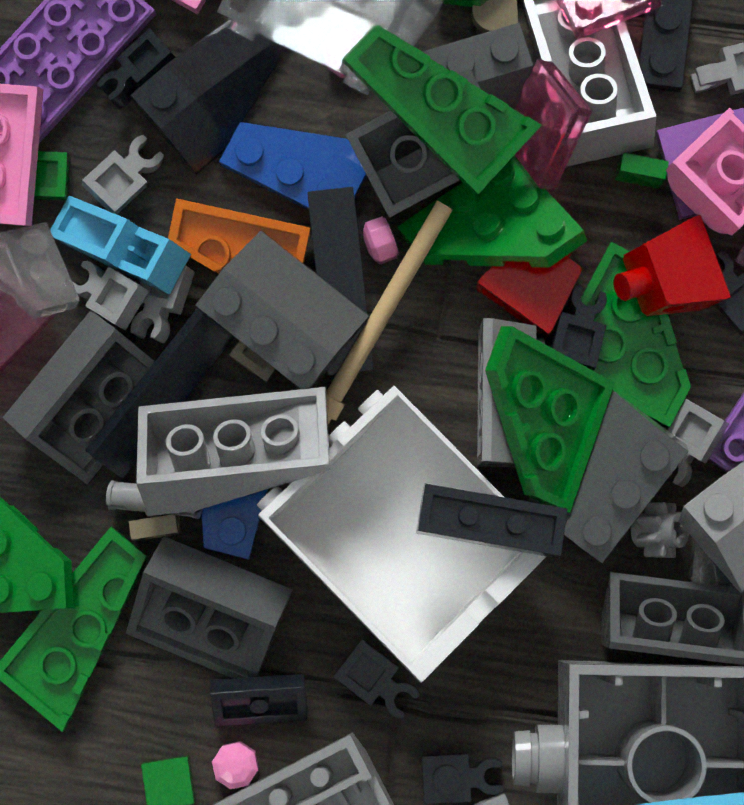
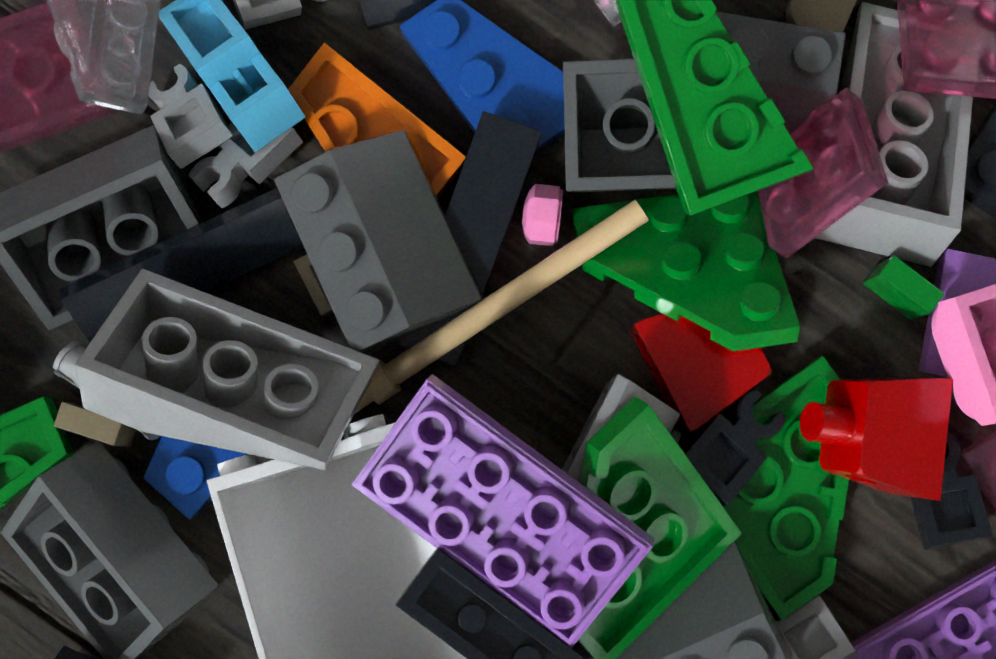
camera: 25 degrees right, 0 degrees up
none -> medium lavender tile [351,374,655,648]

